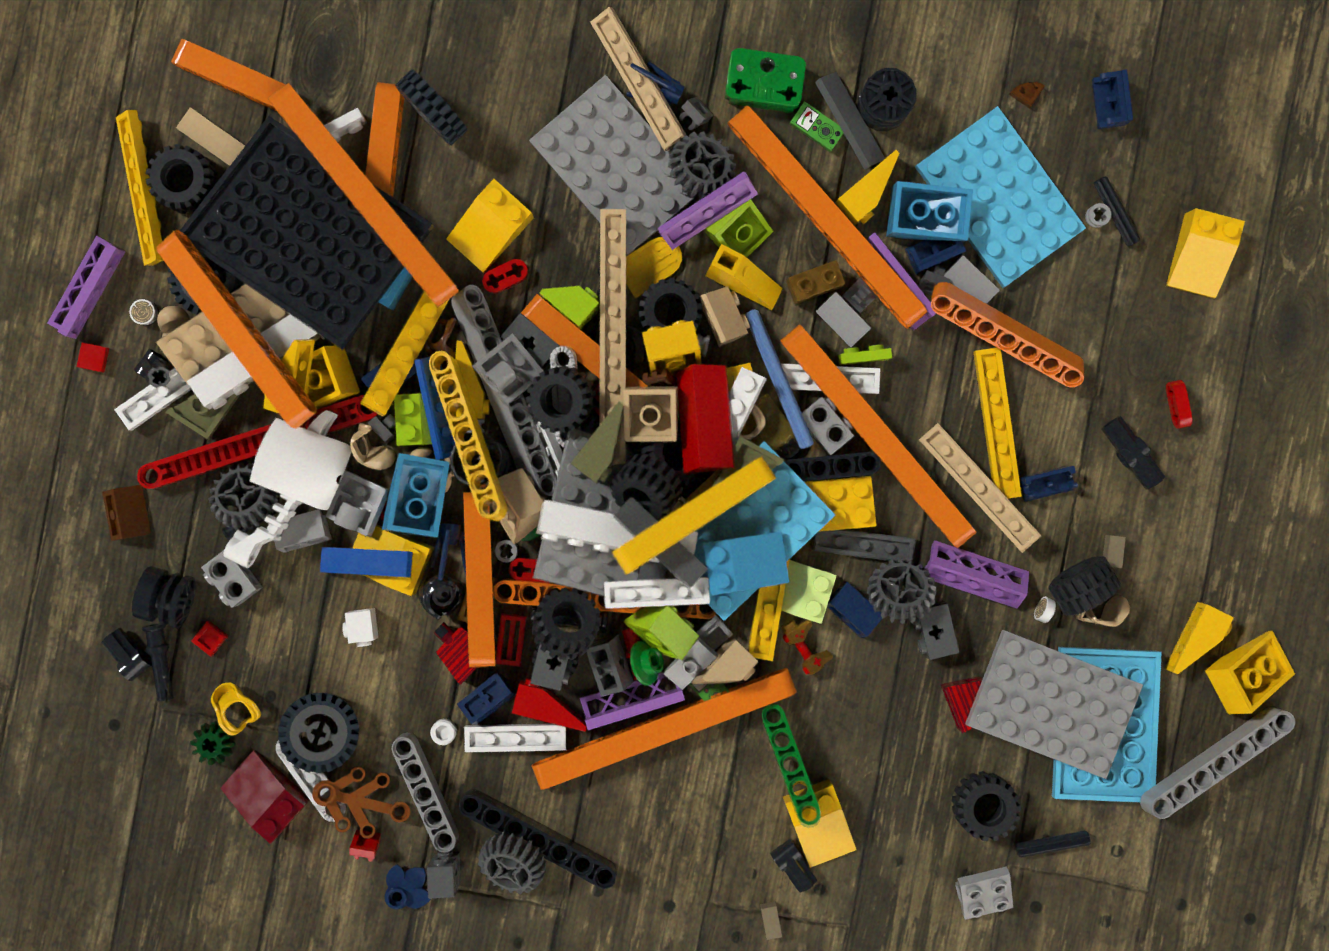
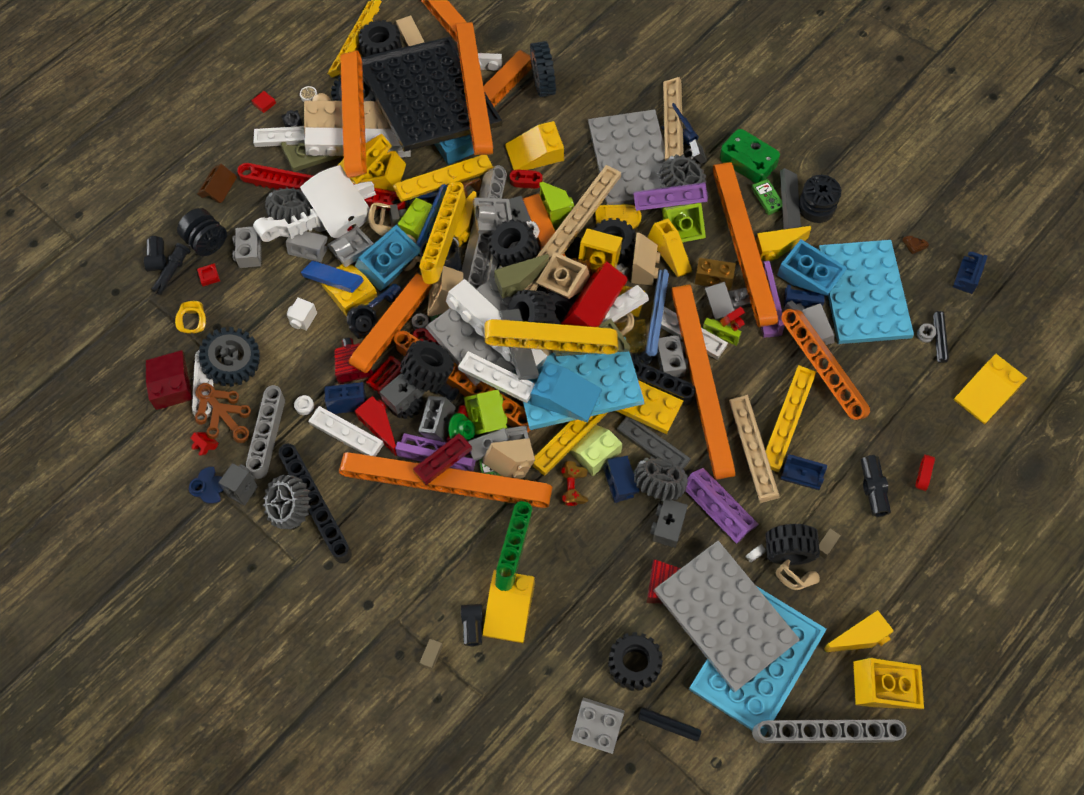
camera: 30 degrees right, 25 degrees down
medium lavender fence [47,236,125,339] -> none
dark green gear [190,721,236,765] -> none
none -> dark red plate [413,433,472,485]
none -> red tile [720,307,745,331]

